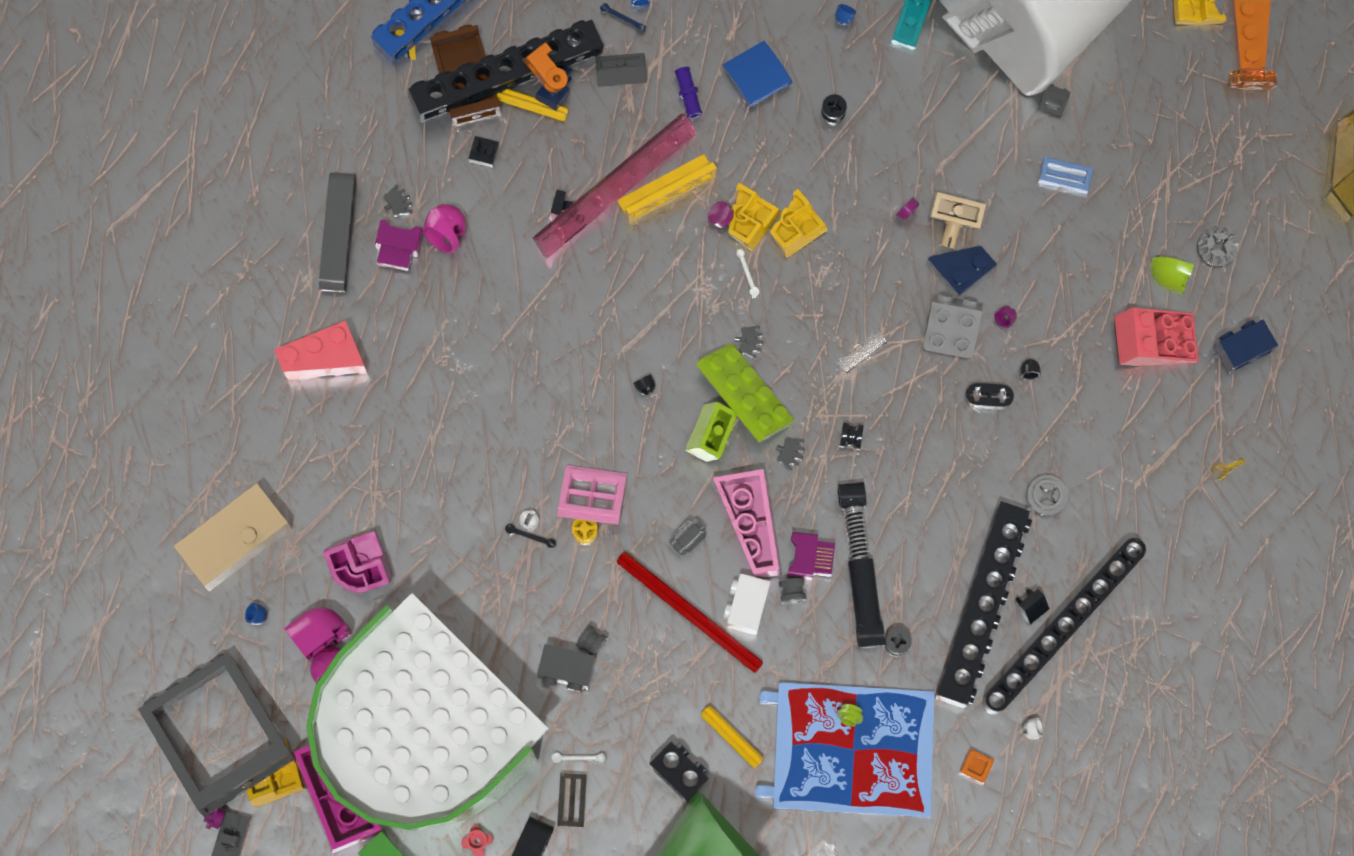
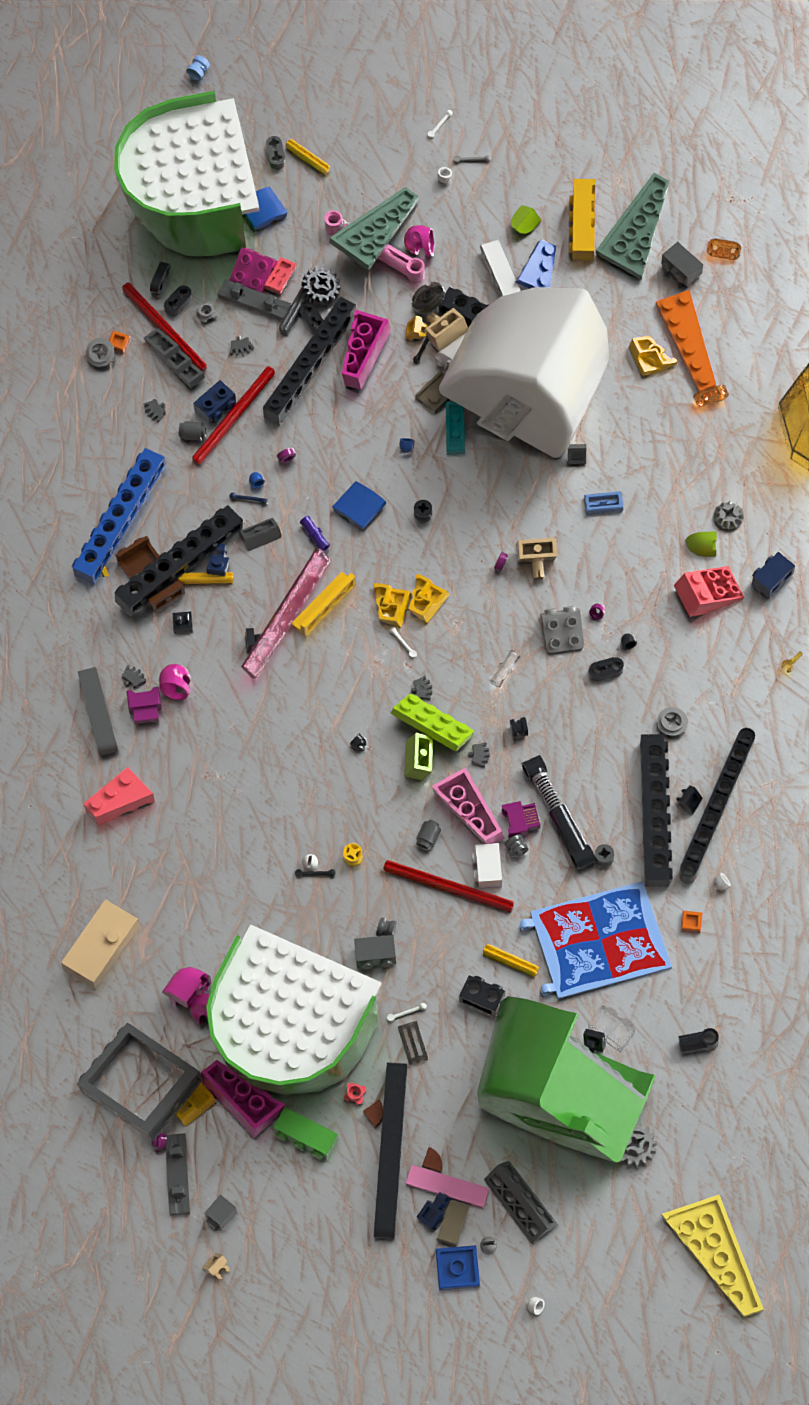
camera: 15 degrees left, 10 degrees down
blue hinge [245,603,268,625] -> none
dark pink brick [323,530,392,593] -> none
orange leg [523,42,568,93] -> none
bright pink piece [557,465,627,525] -> none
magenta tile [708,201,734,228] -> none
lime plate [837,704,863,726] -> none
dark blue wing [927,246,997,297] -> none

